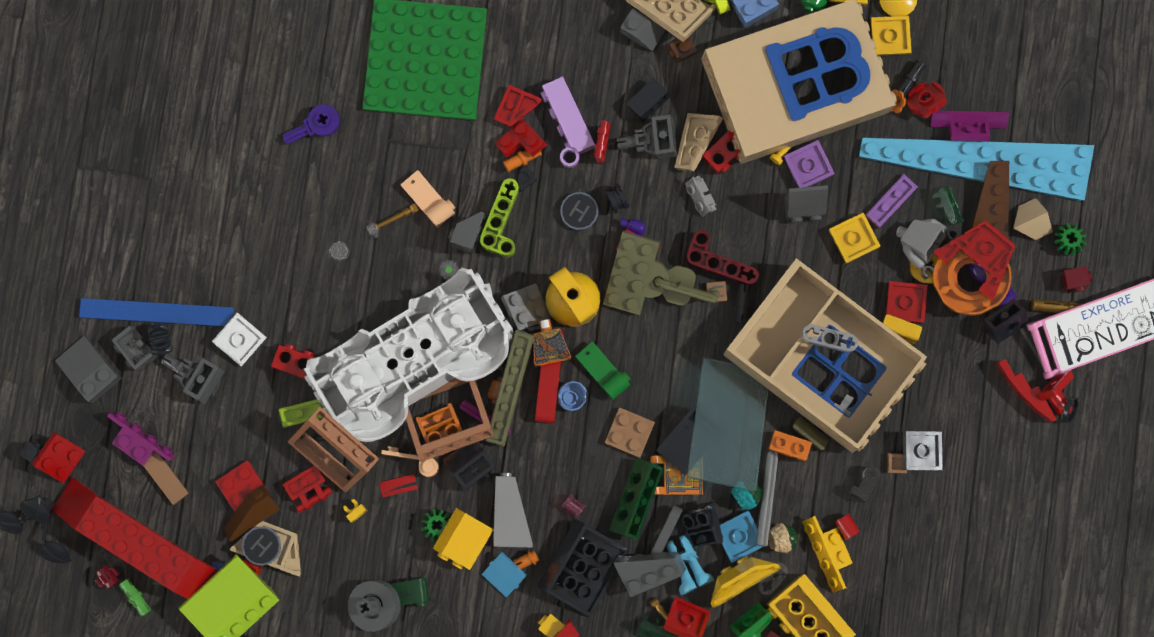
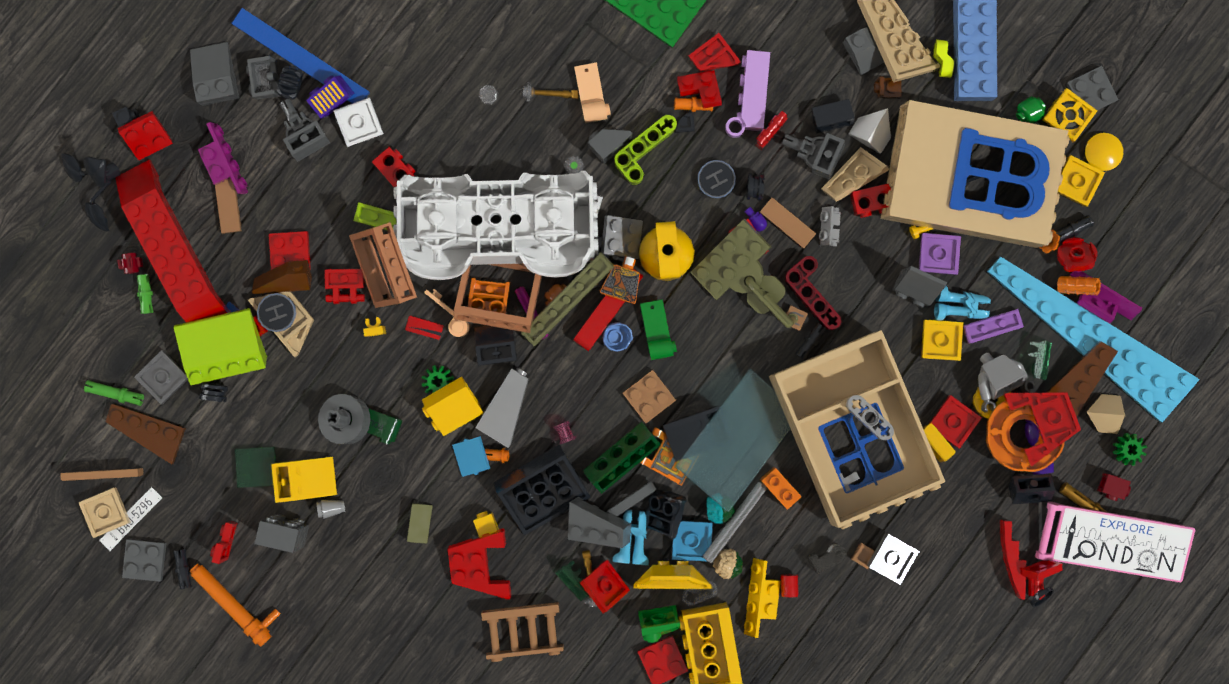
camera: 30 degrees right, 5 degrees up
olive slope [791,417,829,451] -> none
none -> dark purple brick [306,75,355,119]
none -> medium nougat tile [759,198,816,249]
none -> white slope [848,109,891,154]
none -> medium azure piece [934,286,991,321]
none -> orange axle [1057,275,1101,296]

